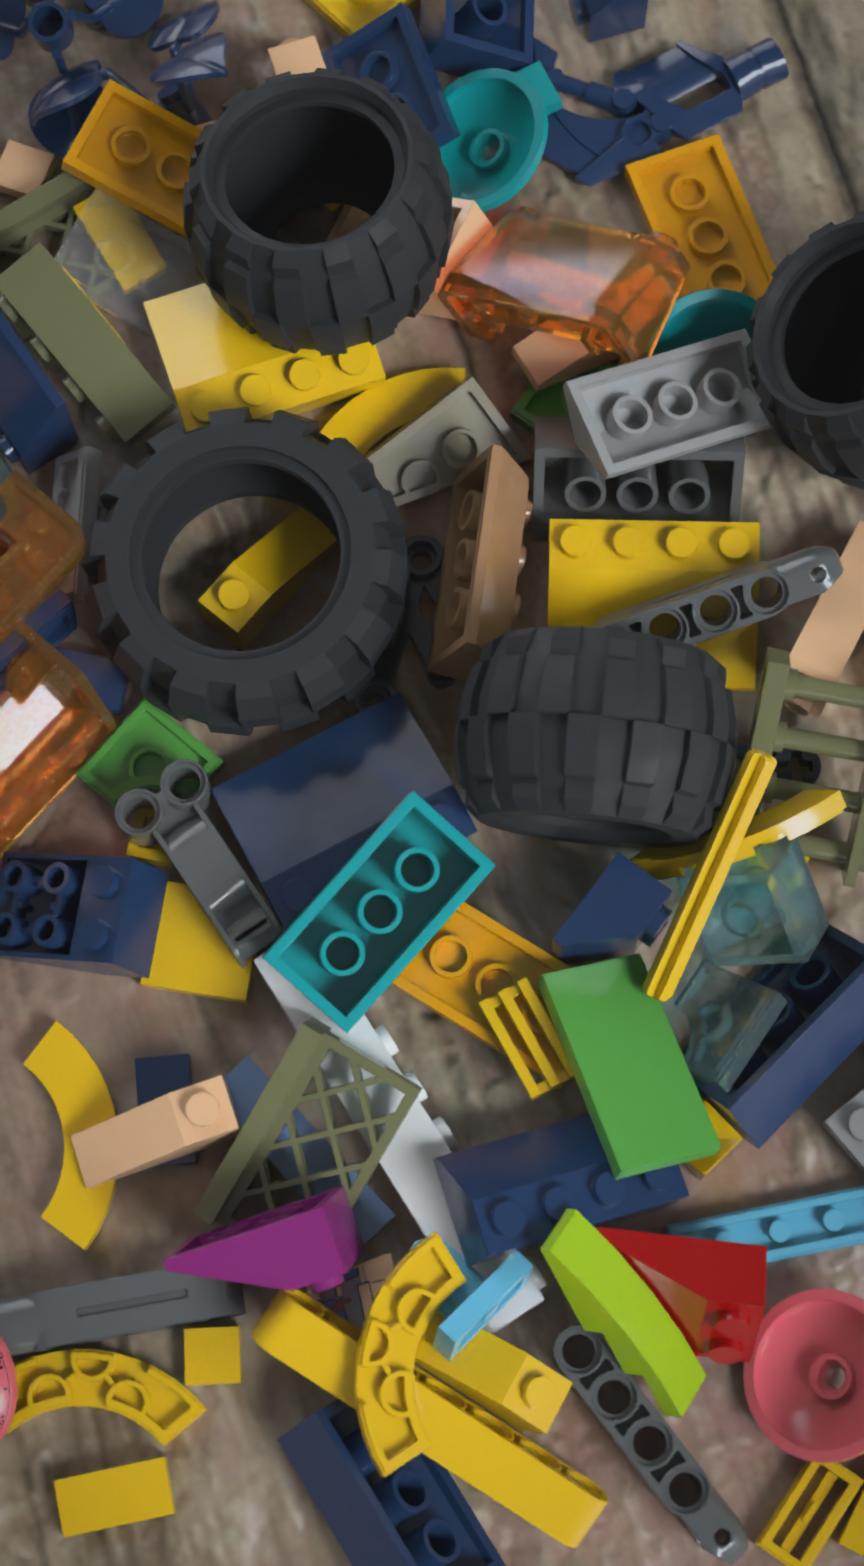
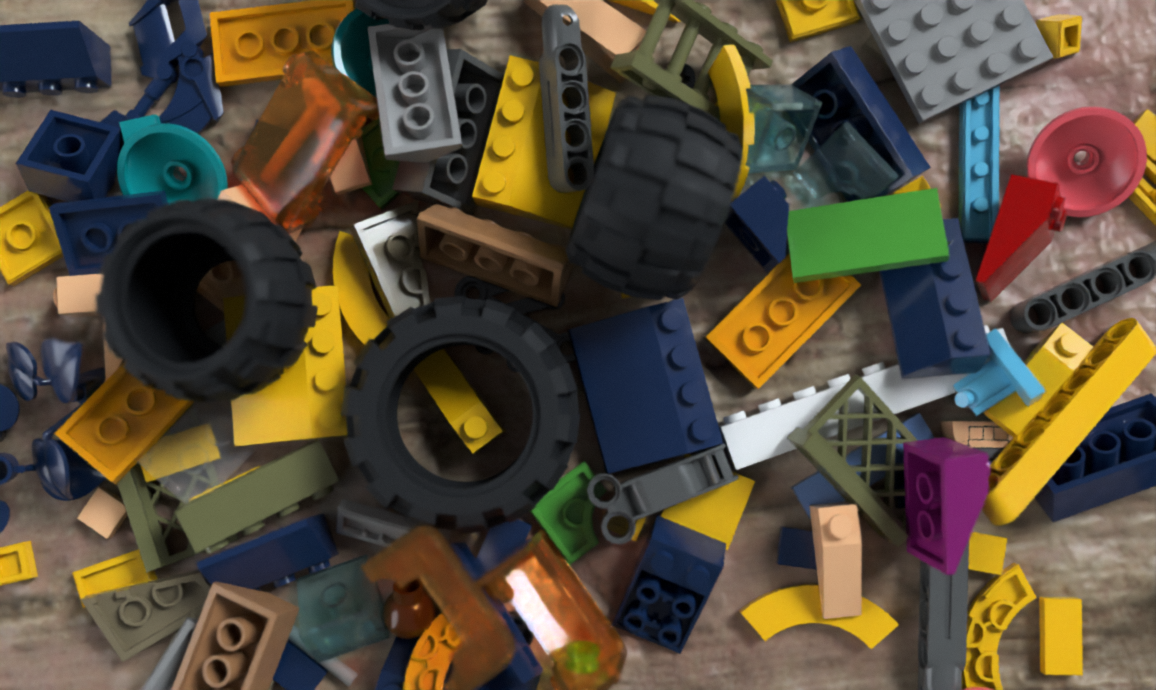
camera: 75 degrees left, 10 degrees up
teal brick [261,791,496,1033] -> none
yellow tile [354,1232,467,1478] -> none
yellow tile [478,977,574,1101] -> none
lime slope [540,1208,707,1418] -> none
yellow axle [642,749,777,1002] -> none

